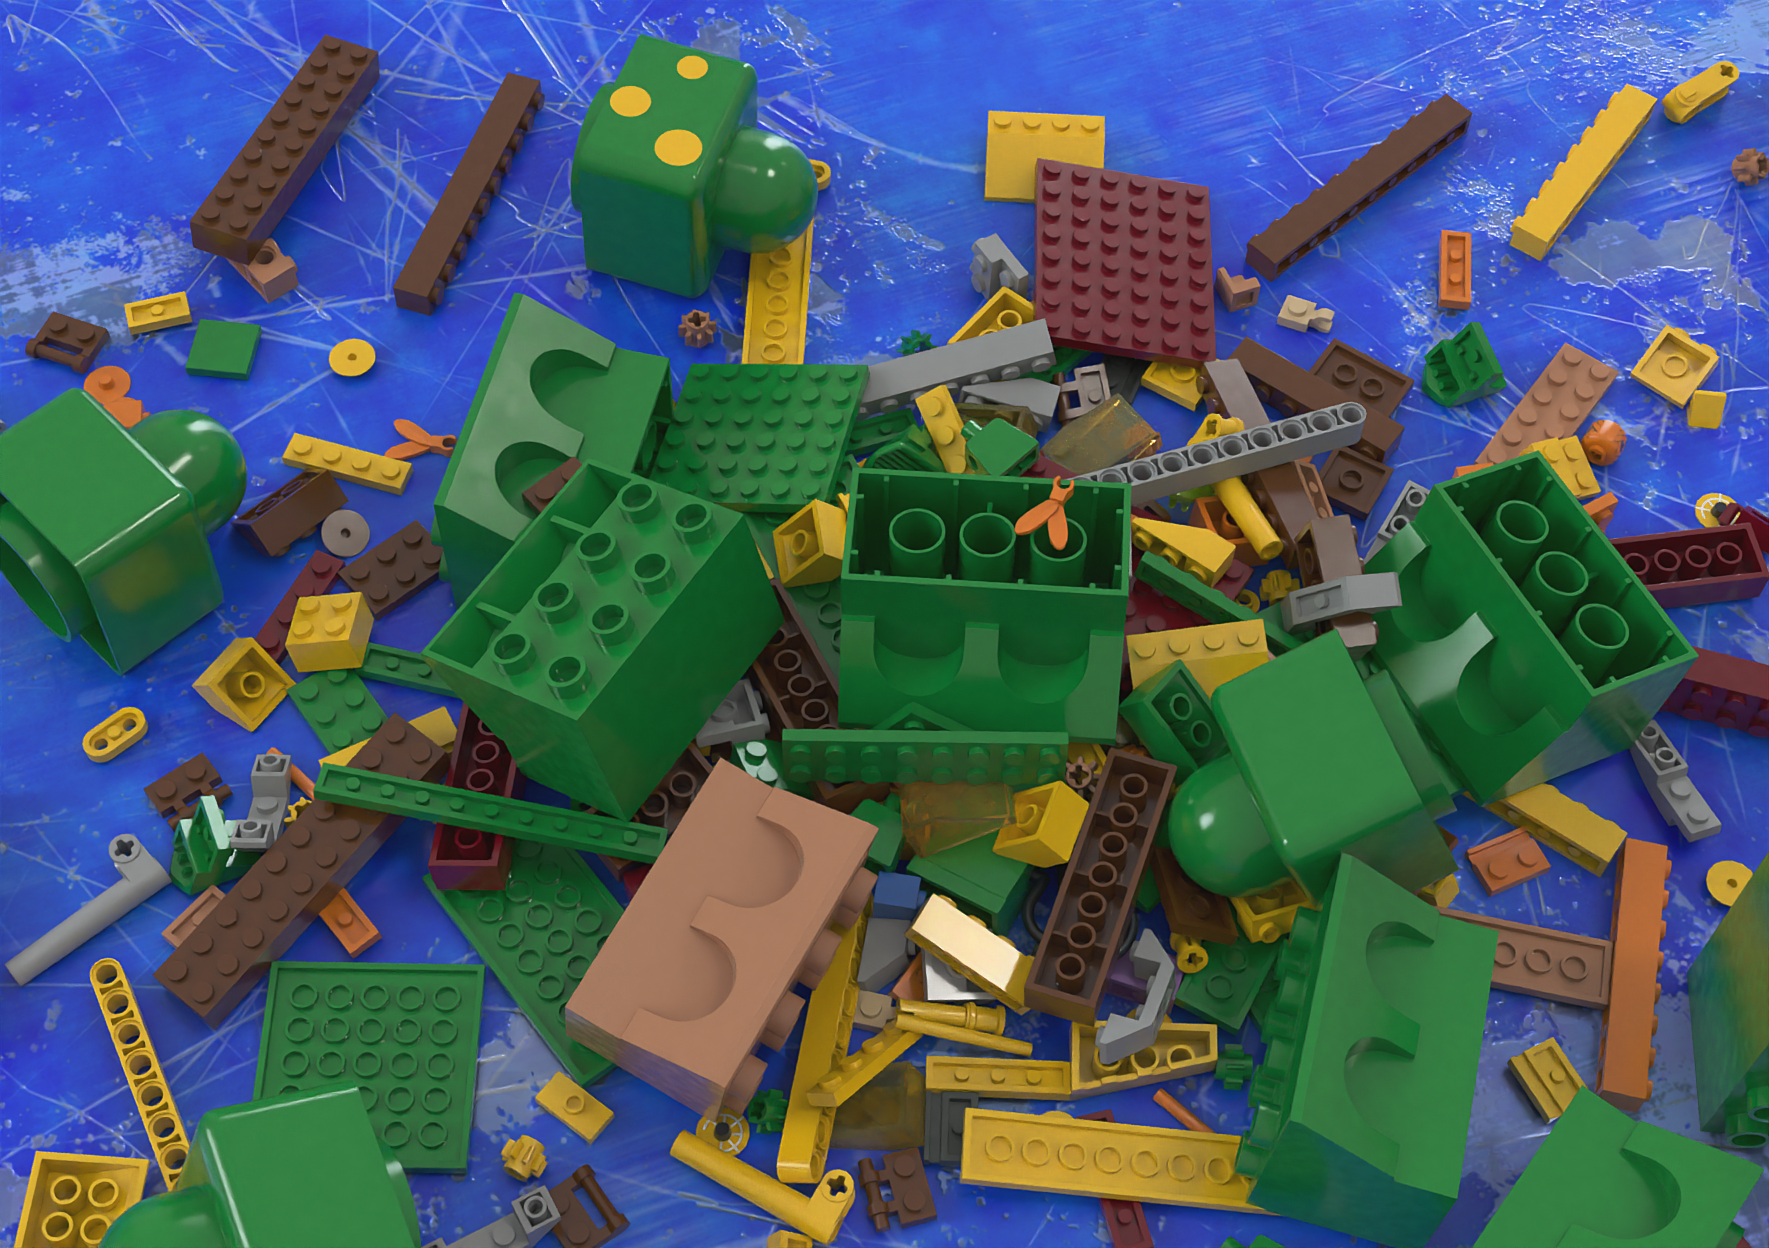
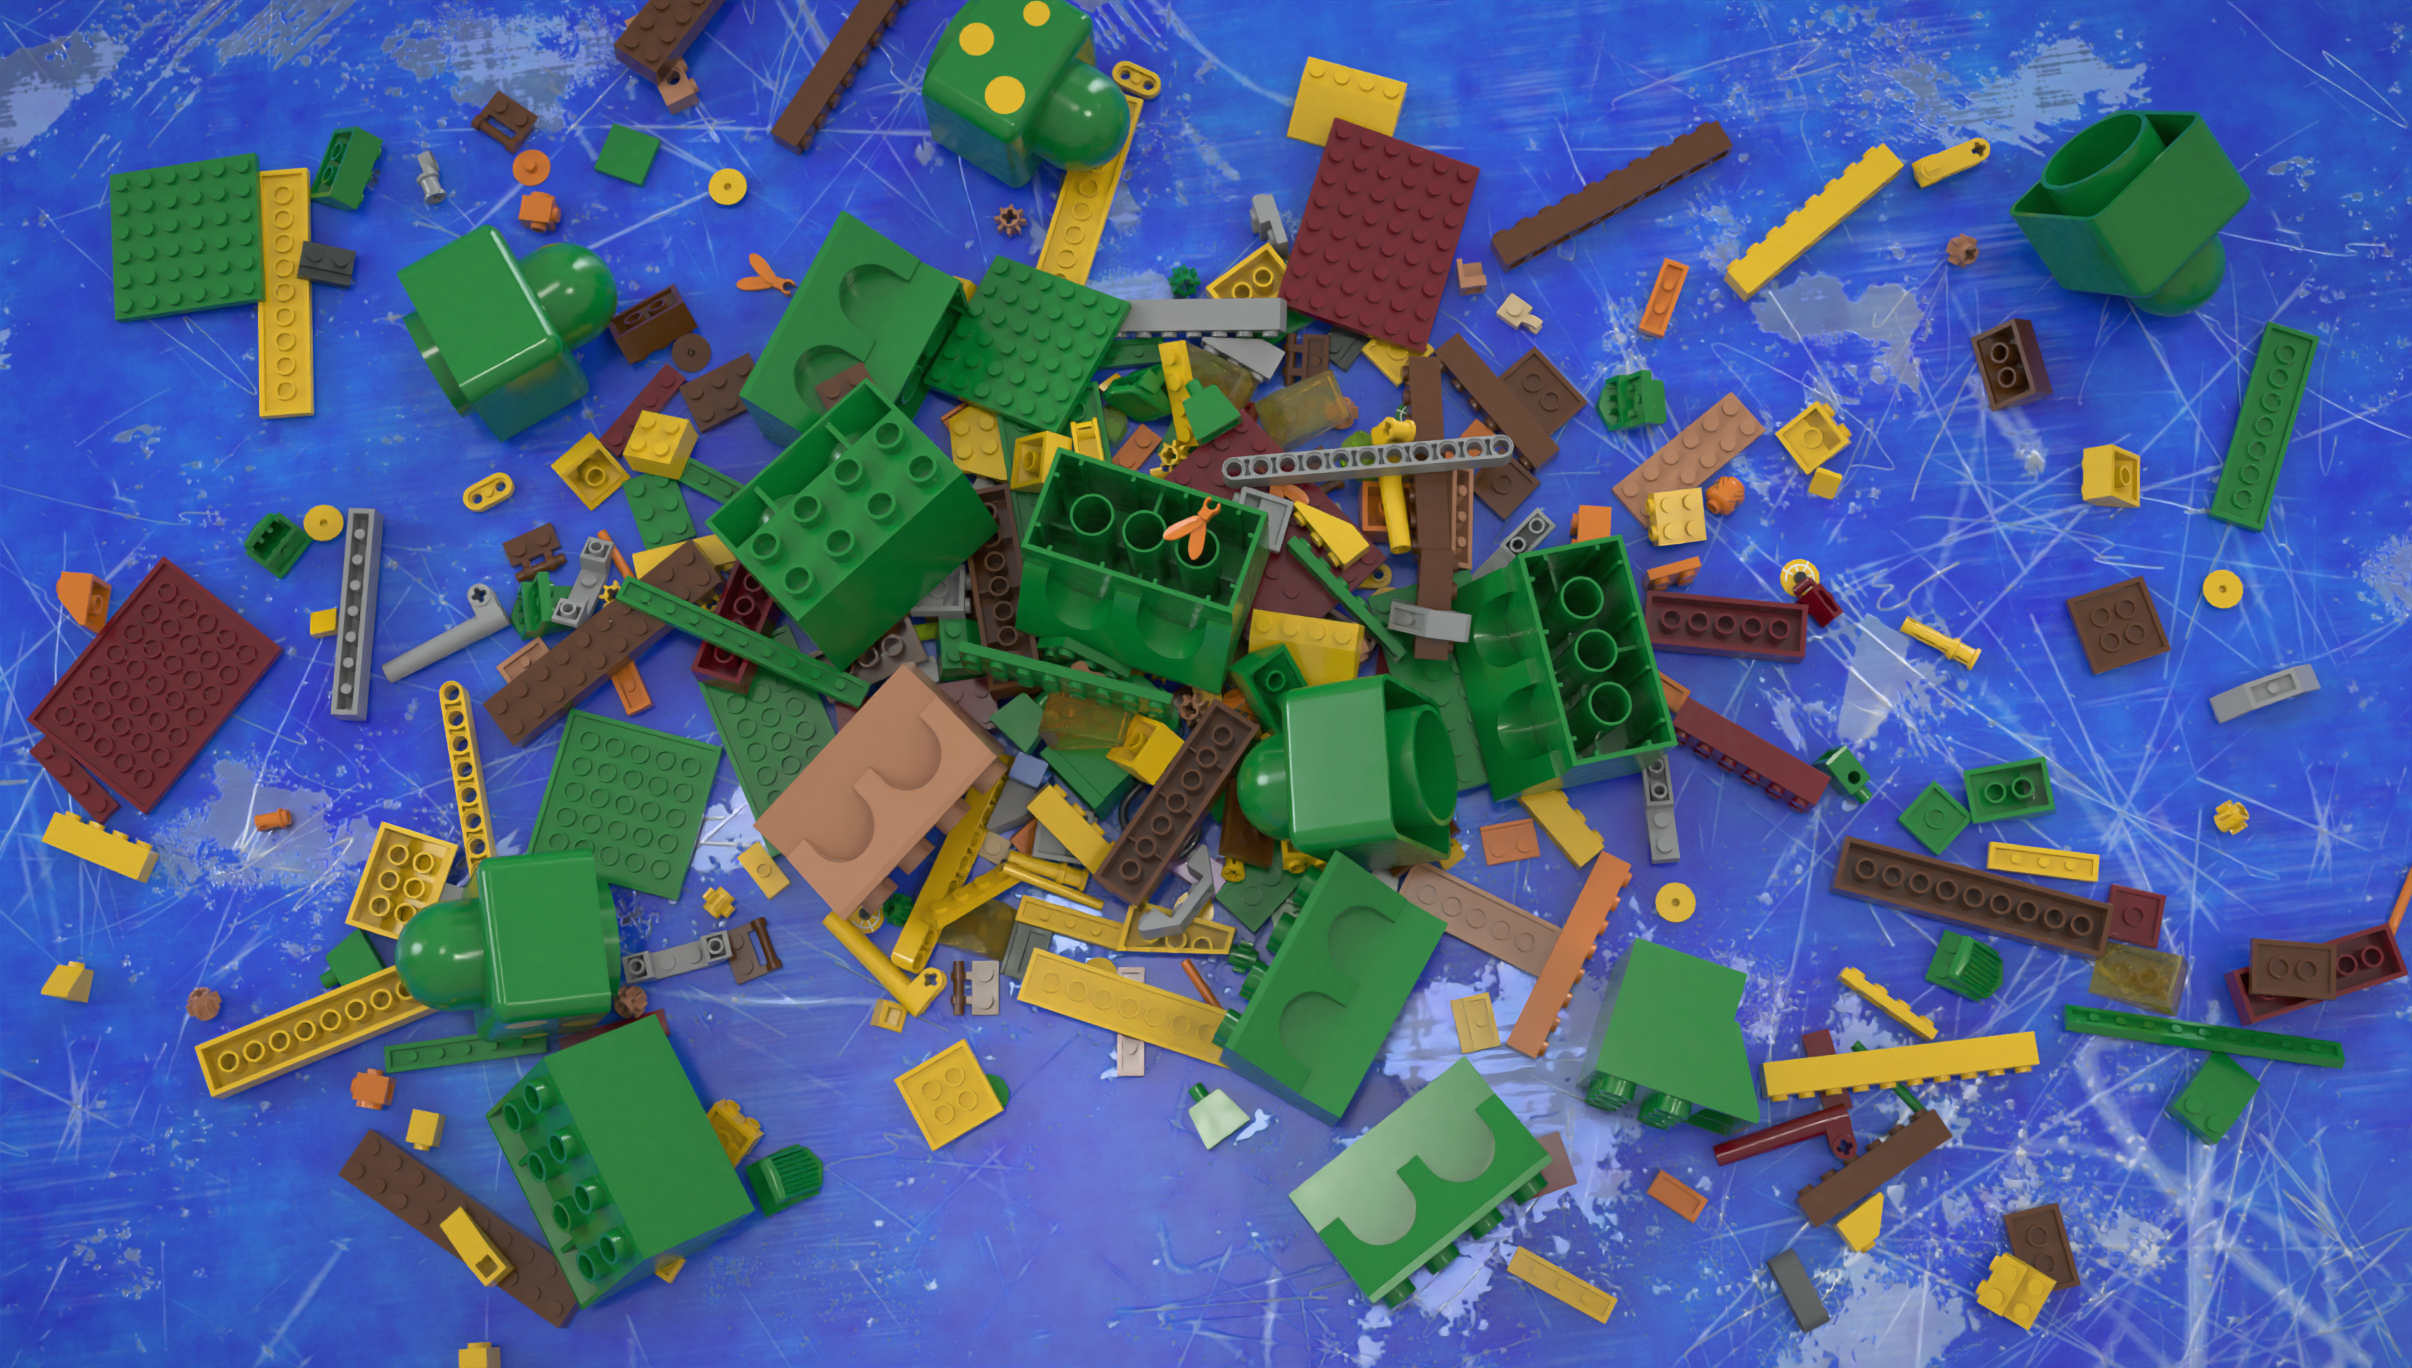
camera: 25 degrees right, 20 degrees up
yellow plate [124,291,192,335] -> none
yellow plate [282,433,413,496] -> none
yellow gear [1259,570,1300,606] -> none

